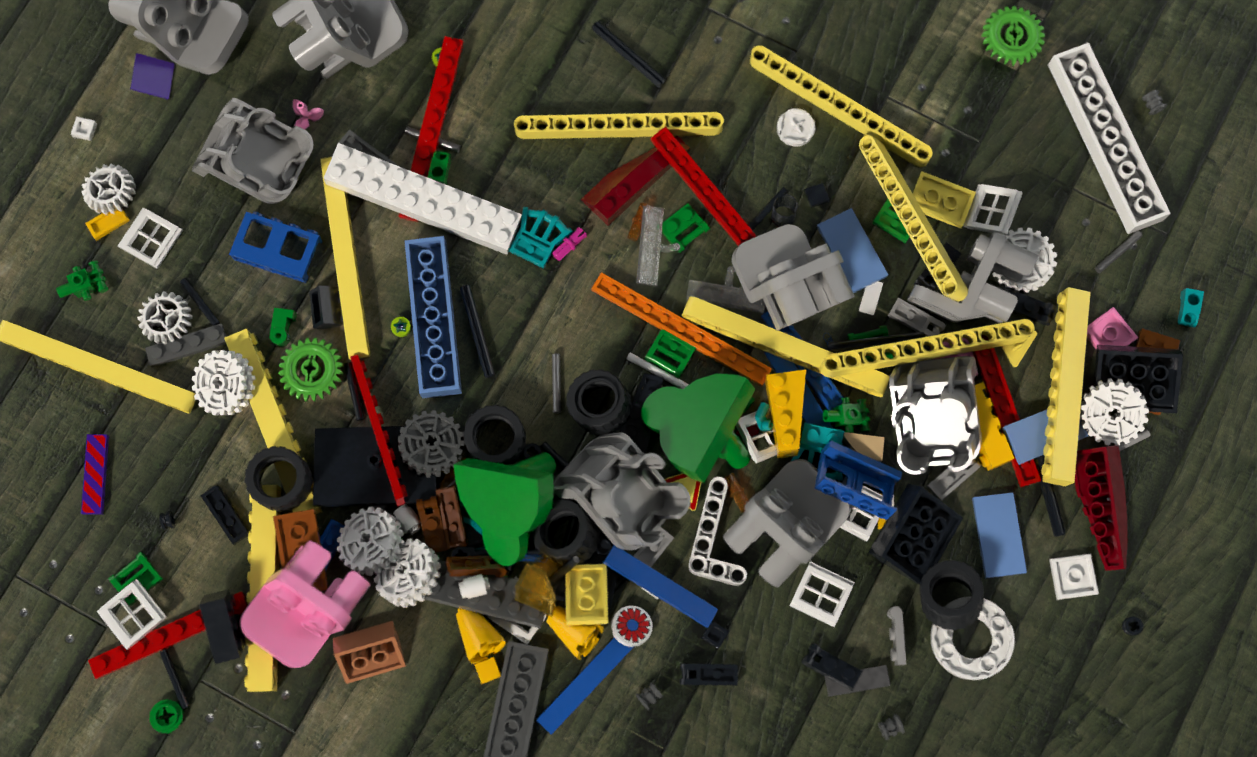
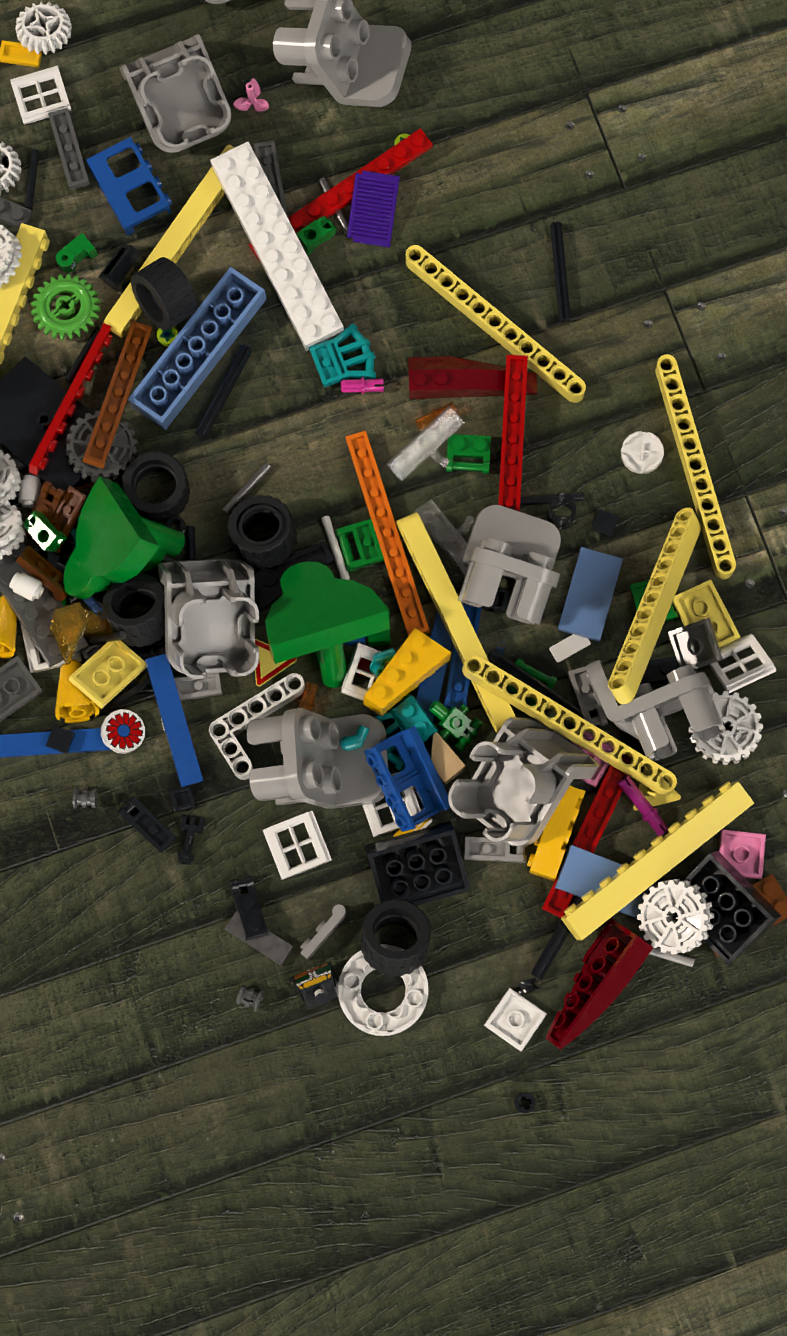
camera: 45 degrees right, 0 degrees up
medium blue tile [972,493,1027,578] -> none
black plate [1003,287,1056,326] -> none
none -> green leg [23,510,67,552]
none -> black tile [46,725,75,754]
none -> dark grey plate [48,107,90,190]
none -> dark orange plate [82,320,153,469]
none -> black tyre [131,257,198,330]
none -> black hinge [177,814,205,865]
none -> black torso [291,961,338,1008]
none -> teal arm [339,725,370,751]
none -> dark purple window [347,170,400,248]
none -> black bush [516,978,539,994]
none -> magenta pin [617,775,669,836]
none -> dark grey tile [668,618,723,670]

